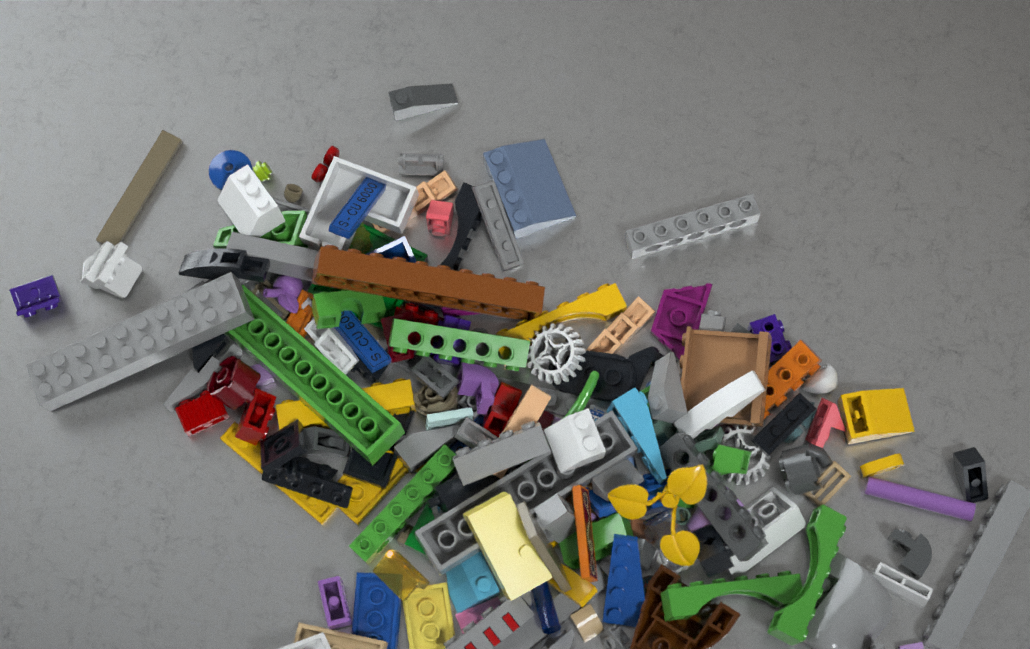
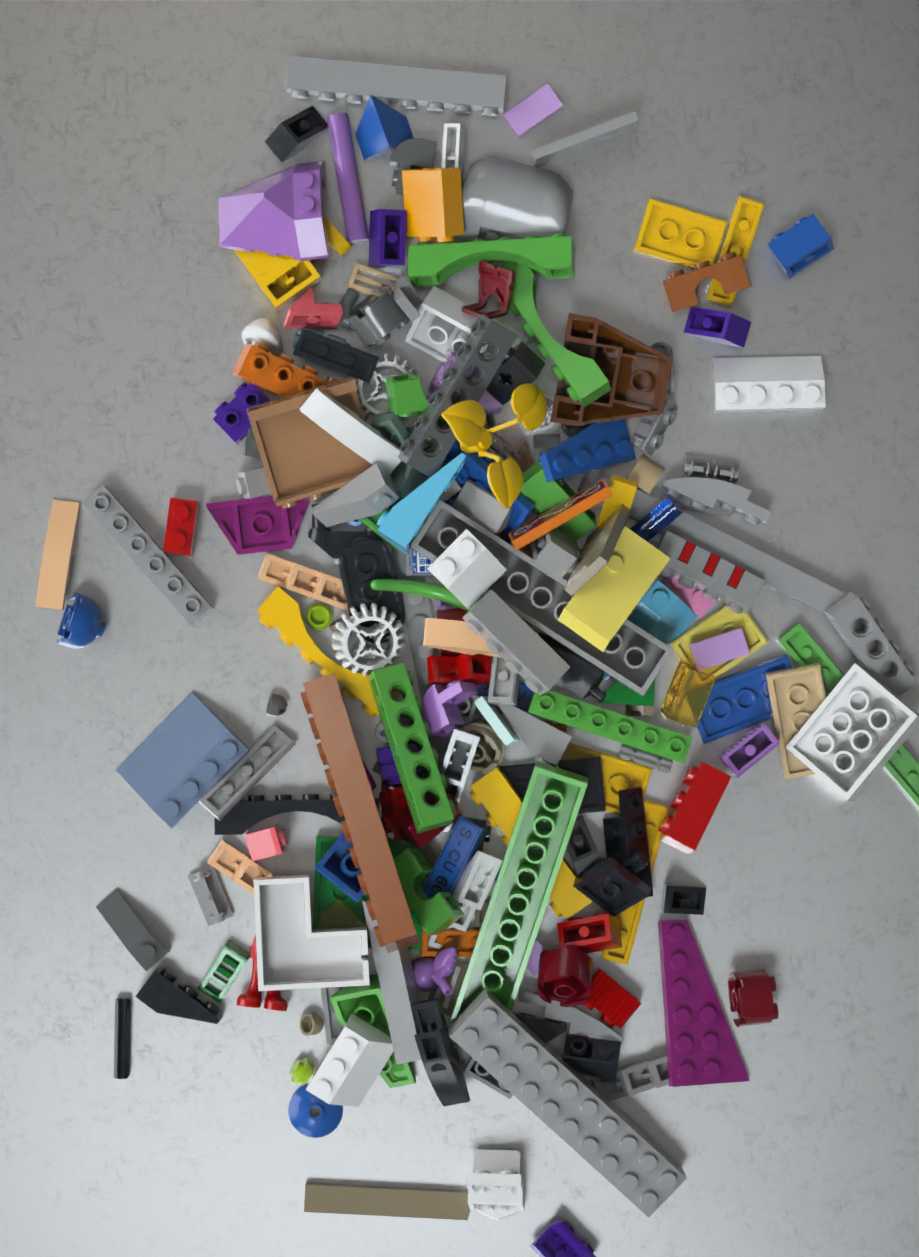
camera: 115 degrees left, 15 degrees up
blue tile [329,177,386,239] -> none
none -> light nougat slope [35,499,80,610]
none -> blue cylinder [57,592,106,649]
none -> black axle [114,998,130,1079]
none -> black slope [135,968,222,1024]
none -> red brick [163,498,200,557]
none -> green slope [197,940,250,1003]
none -> medium lavender wedge [219,161,329,261]
none -> dark grey hinge [266,693,288,716]
none -> lime plate [305,603,333,630]
none -> blue slope [355,95,414,161]
none -> dark purple brick [368,209,406,267]
none -> light grey slope [394,275,424,322]
none -> light orange brick [402,168,464,242]
none -> dark red piece [462,260,516,319]
none -> black slope [563,1035,621,1084]
none -> light grey slope [590,1053,669,1102]
none -> light grey axle [619,744,673,773]
none -> red piece [658,762,732,854]
none -> magenta wing [658,920,750,1087]
none -> black slope [661,883,706,915]
none -> lavender tile [689,628,750,671]
none -> dark red brick [728,969,779,1027]

